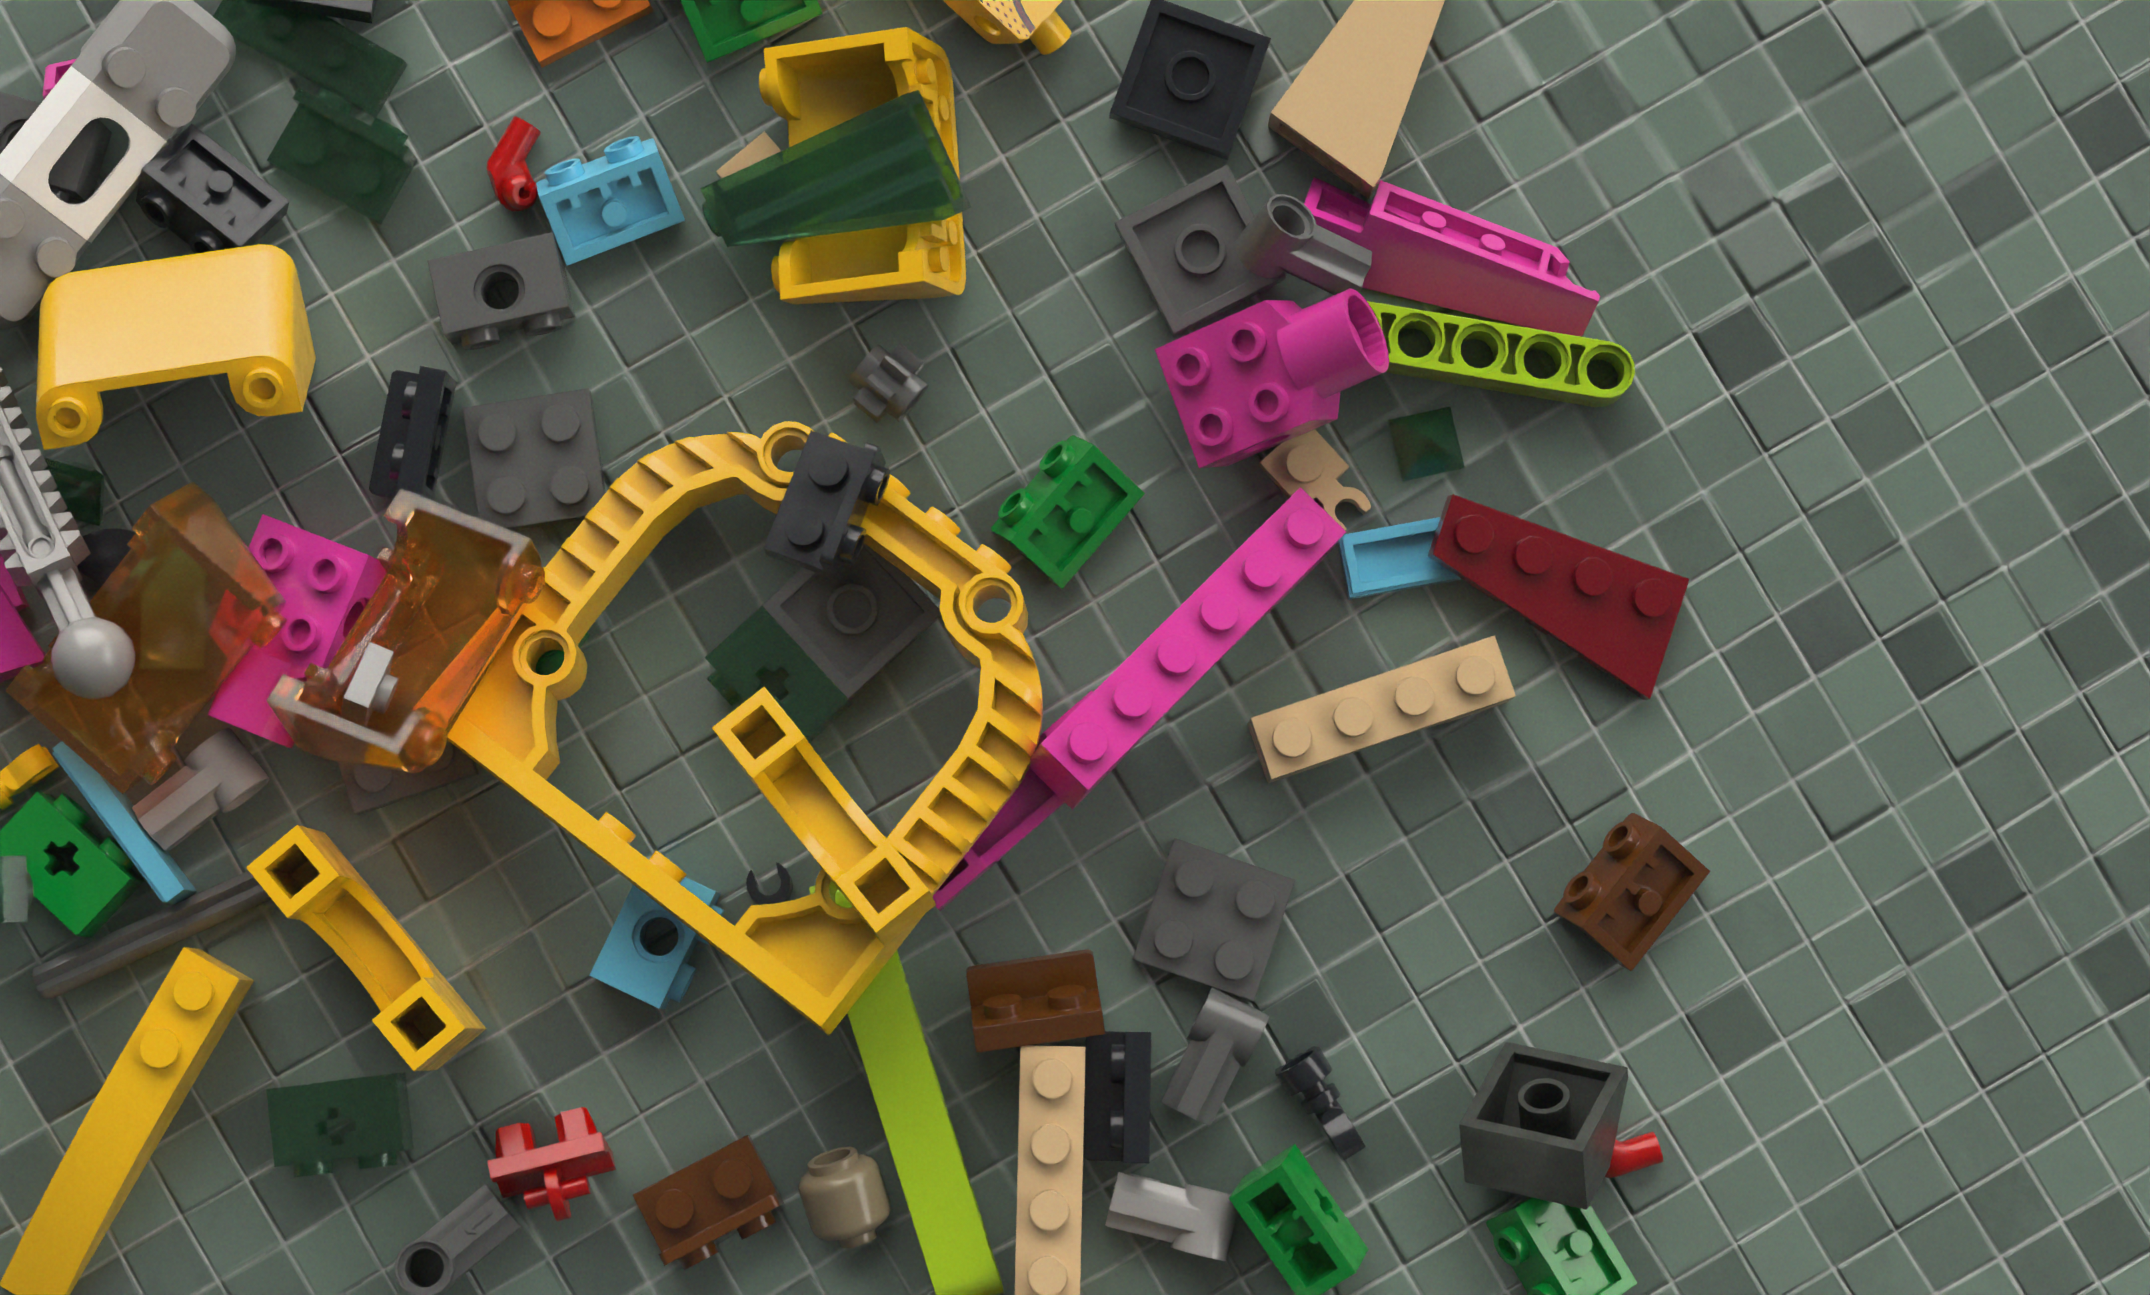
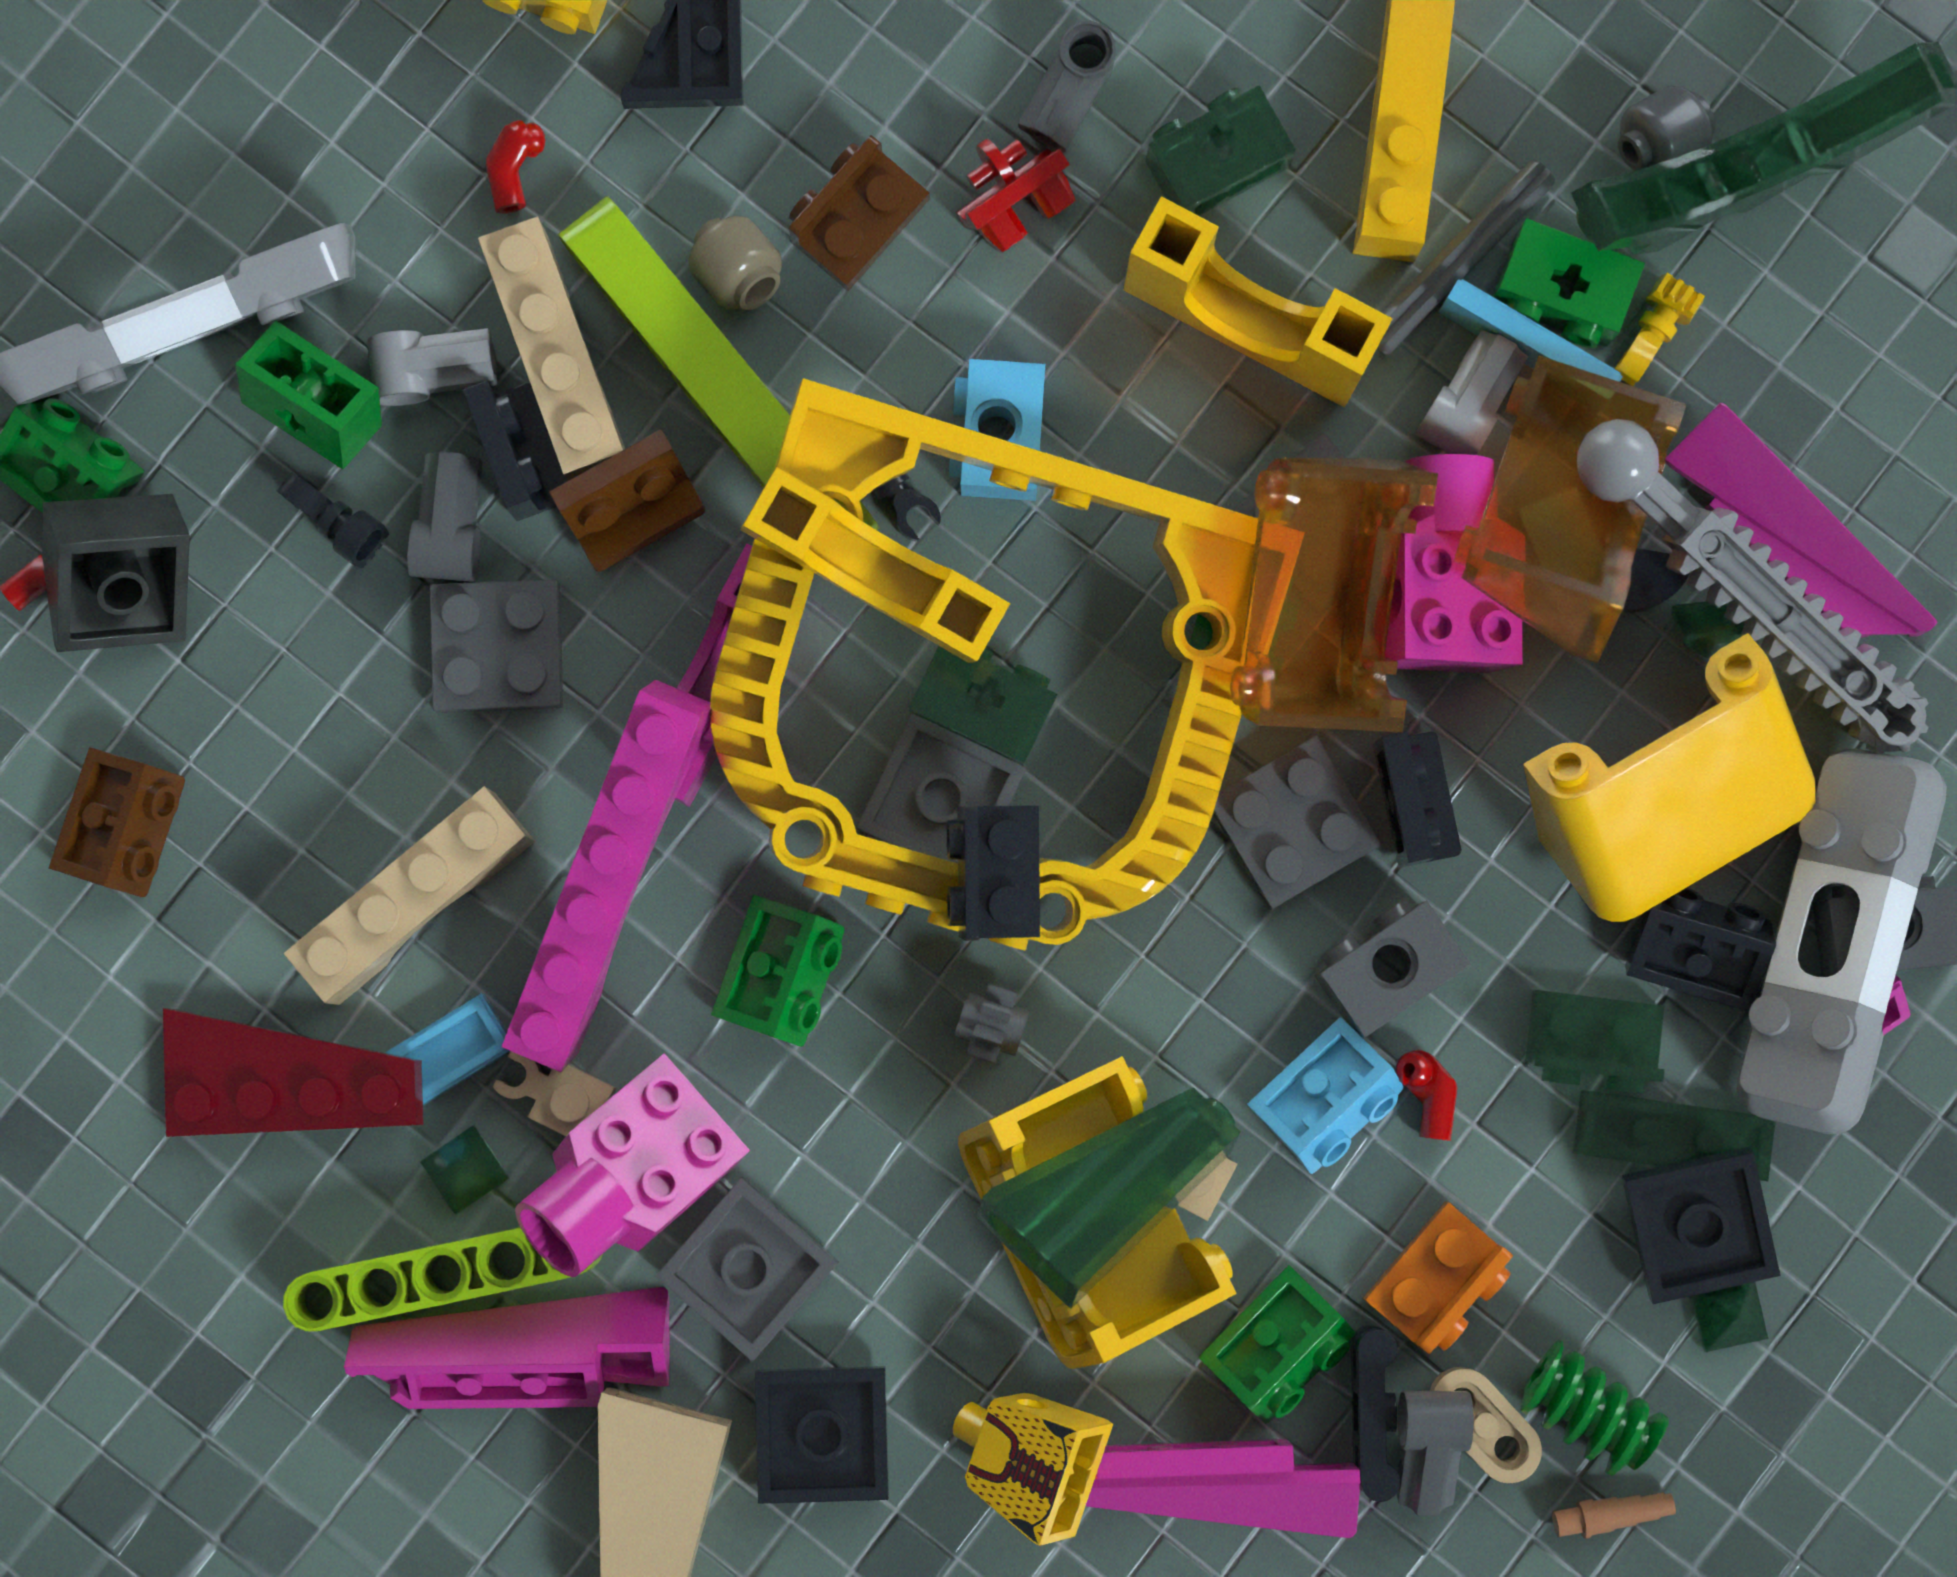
camera: 160 degrees right, 0 degrees up
light grey plate [340,642,399,730] -> none
dark grey piece [1235,194,1372,295] -> none

